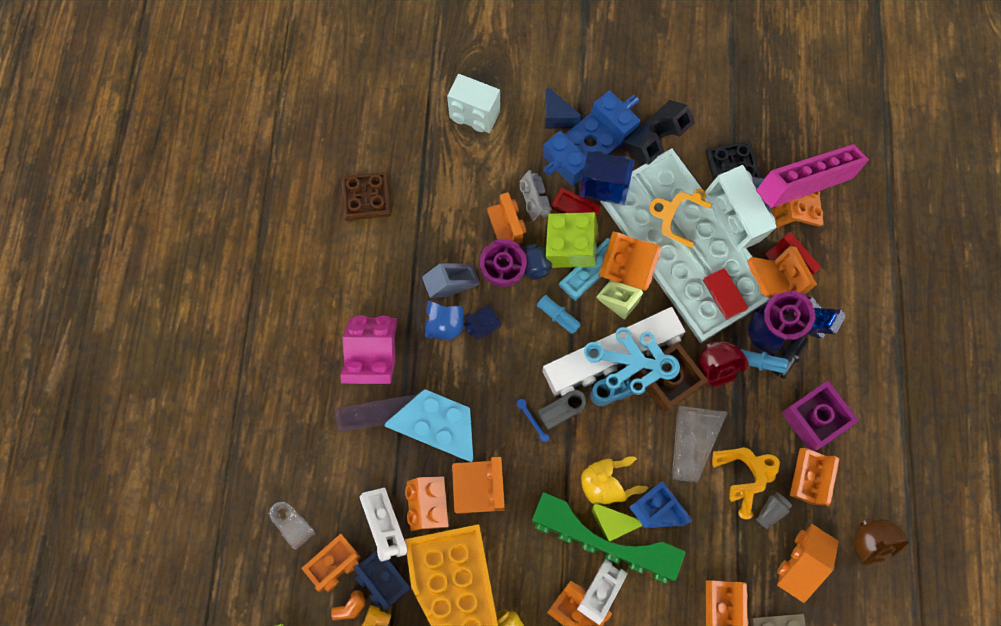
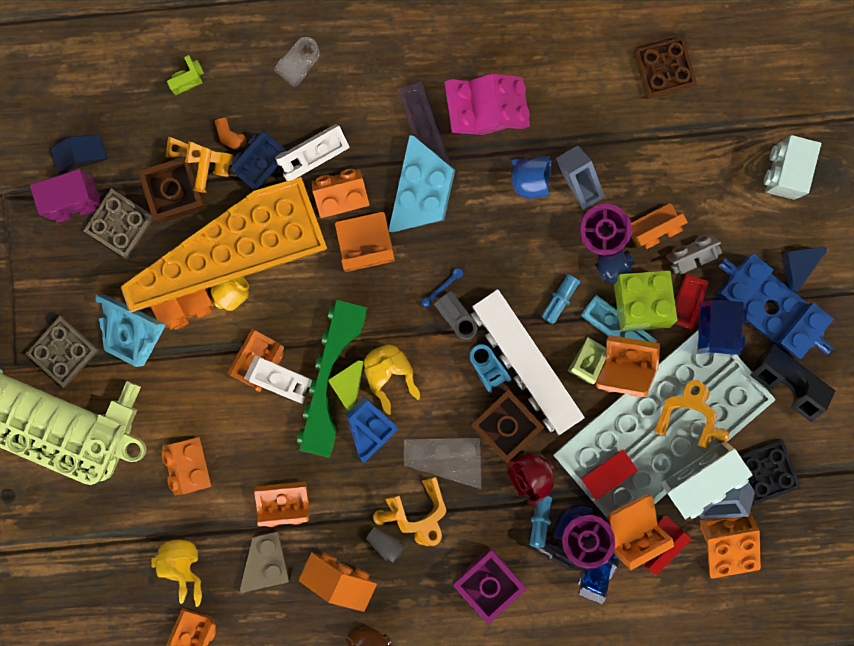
camera: 80 degrees right, 15 degrees up
orange bracket [301,534,361,592] -> none
clear blue bracket [463,305,501,340] -> none
medium azure plant [584,327,680,395] -> none
dark pink brick [756,144,869,208] -> none
orange bracket [790,448,839,506] -> none

